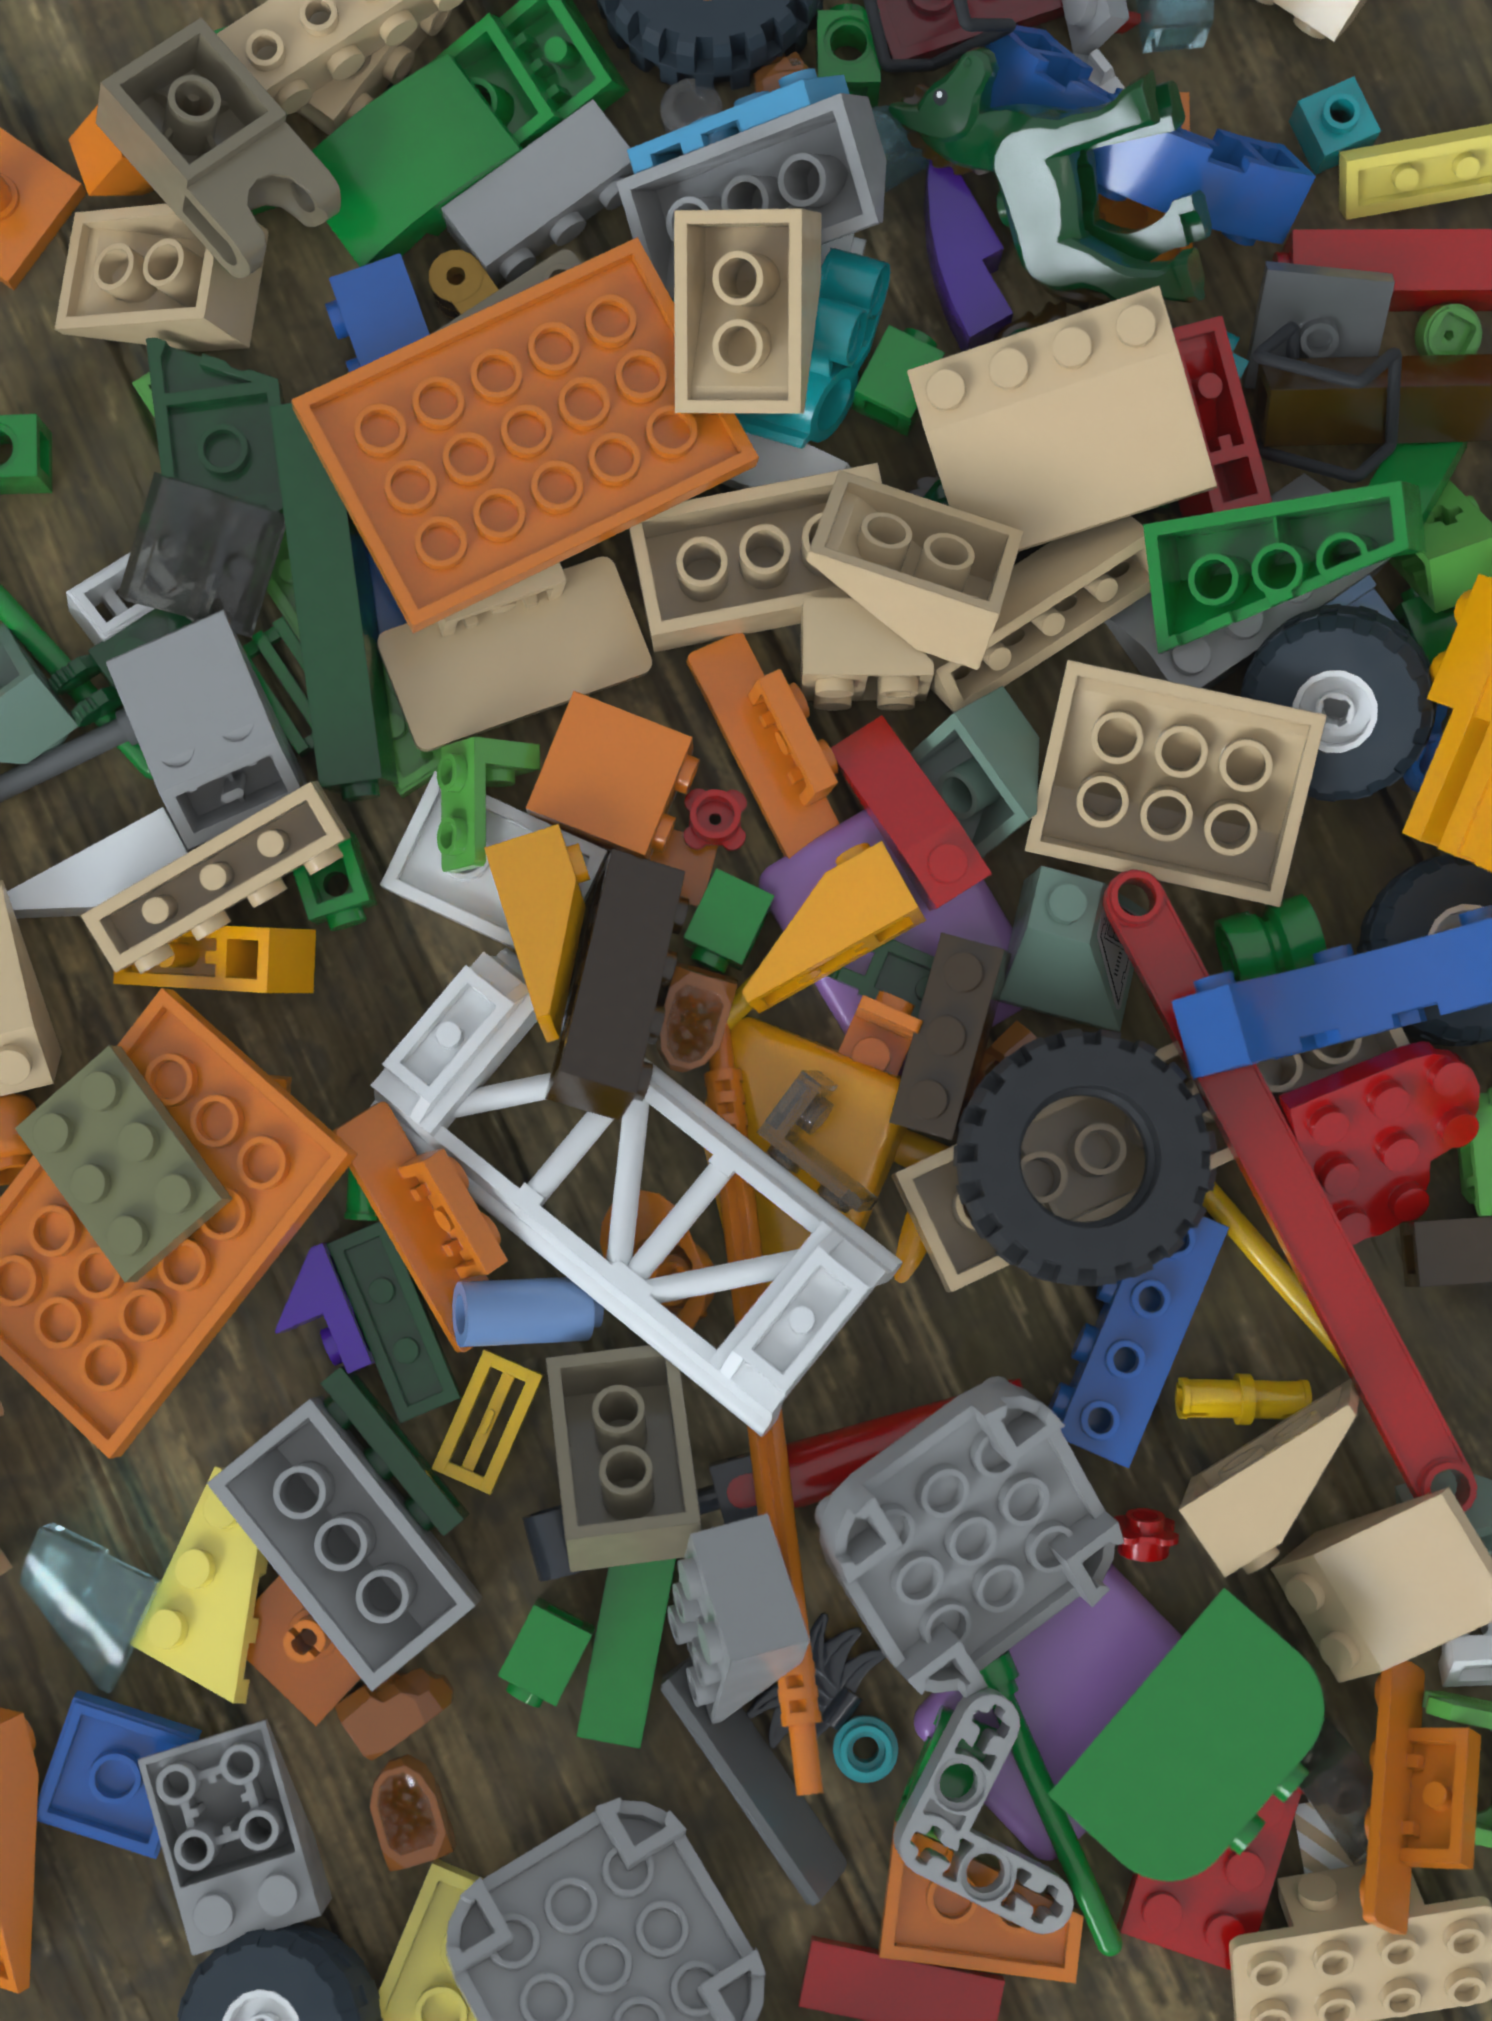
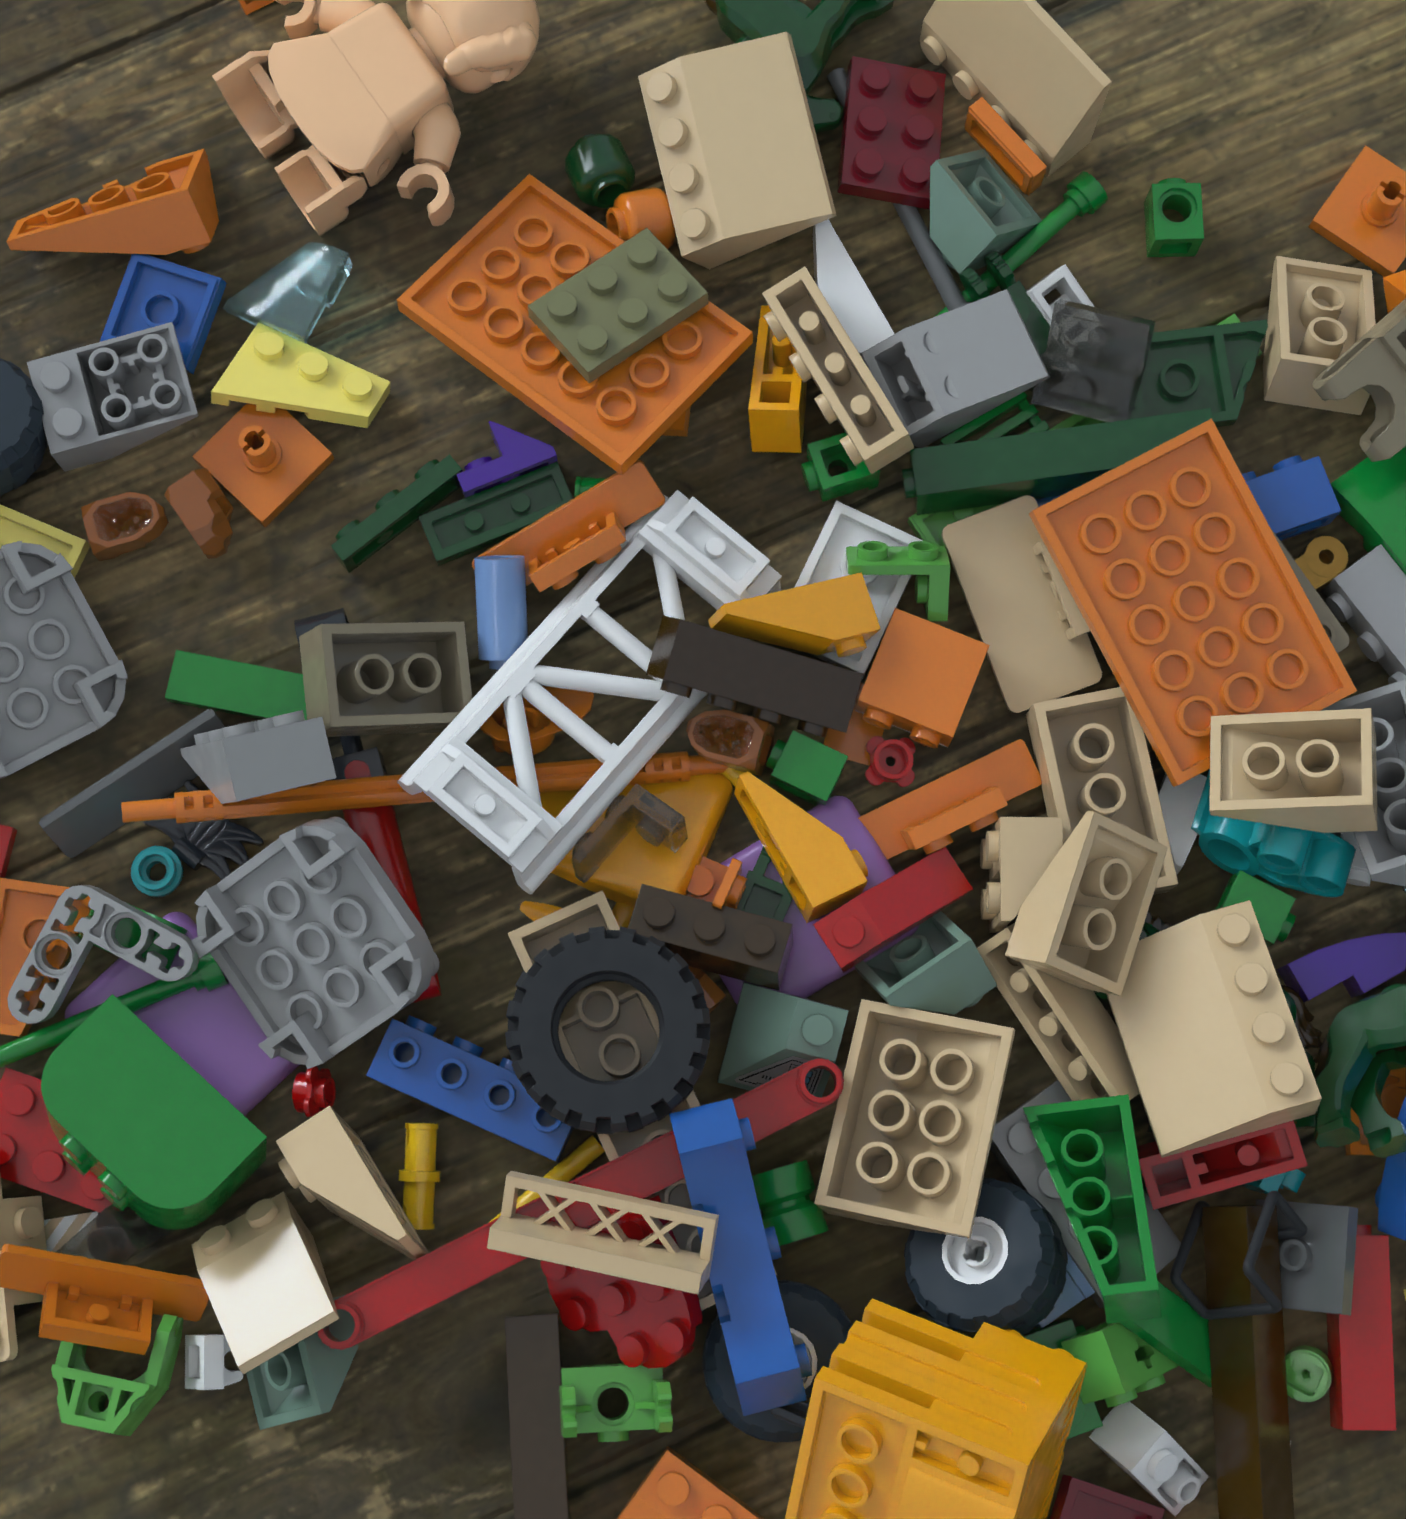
camera: 90 degrees right, 5 degrees down
light grey slope [207,1395,483,1691] -> none
yellow tile [431,1349,544,1495] -> none
green brick [498,1597,595,1708] -> none
none -> tan fence [487,1171,719,1294]

